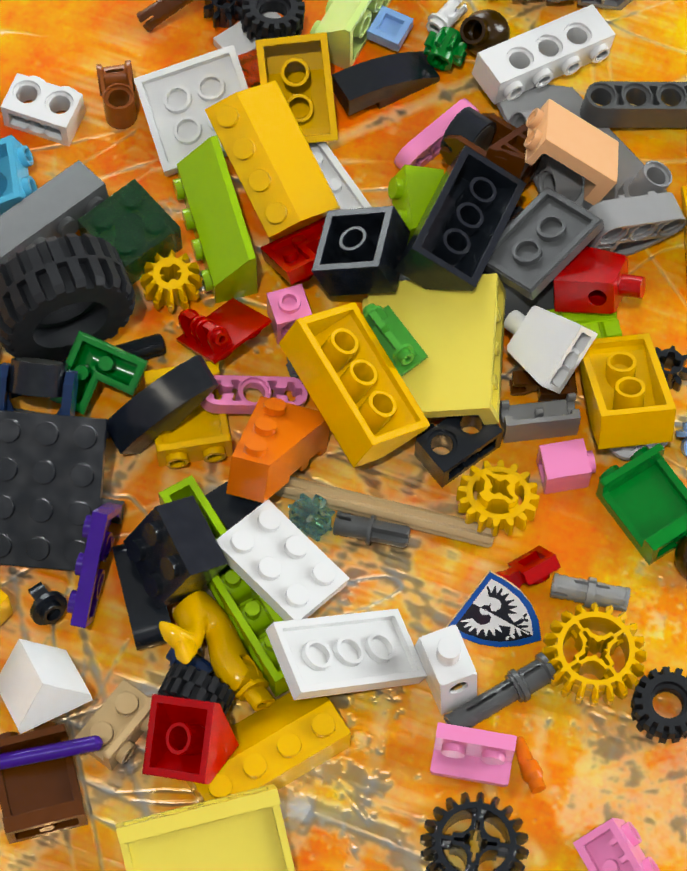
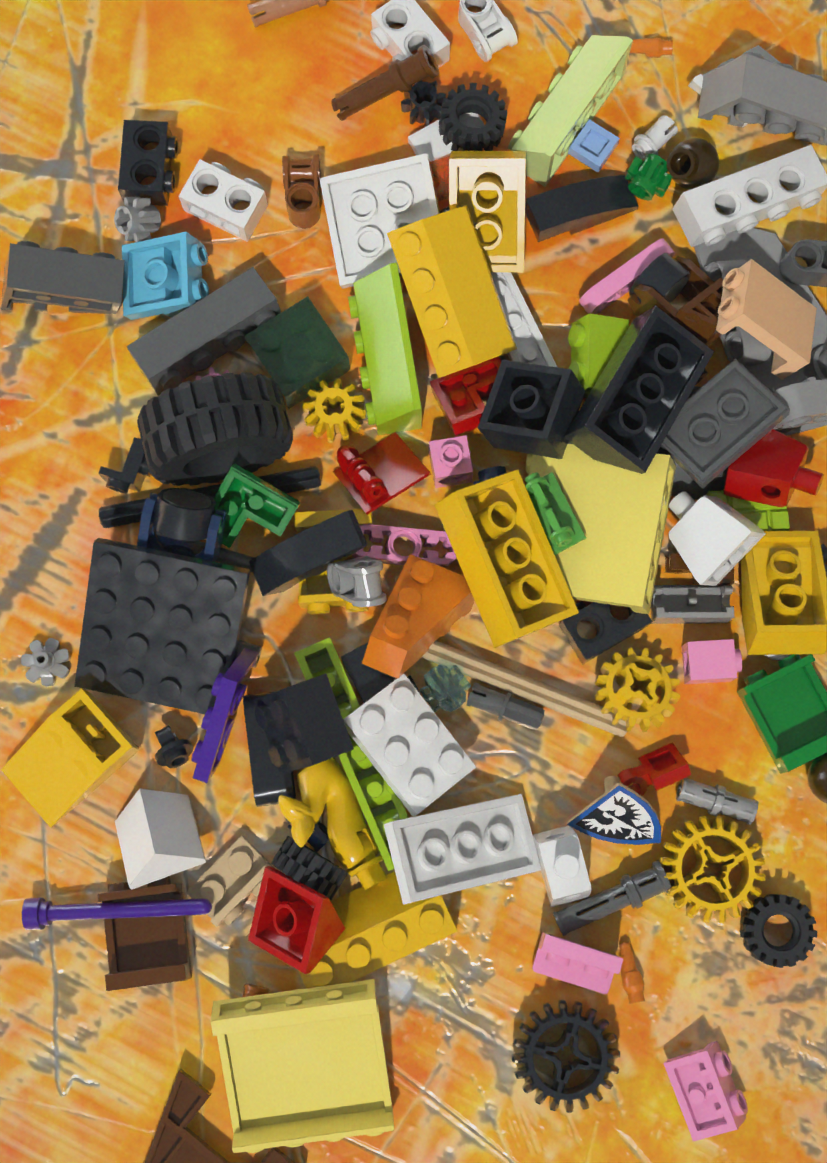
camera: 10 degrees right, 15 degrees up
none -> light grey piece [327,556,387,607]

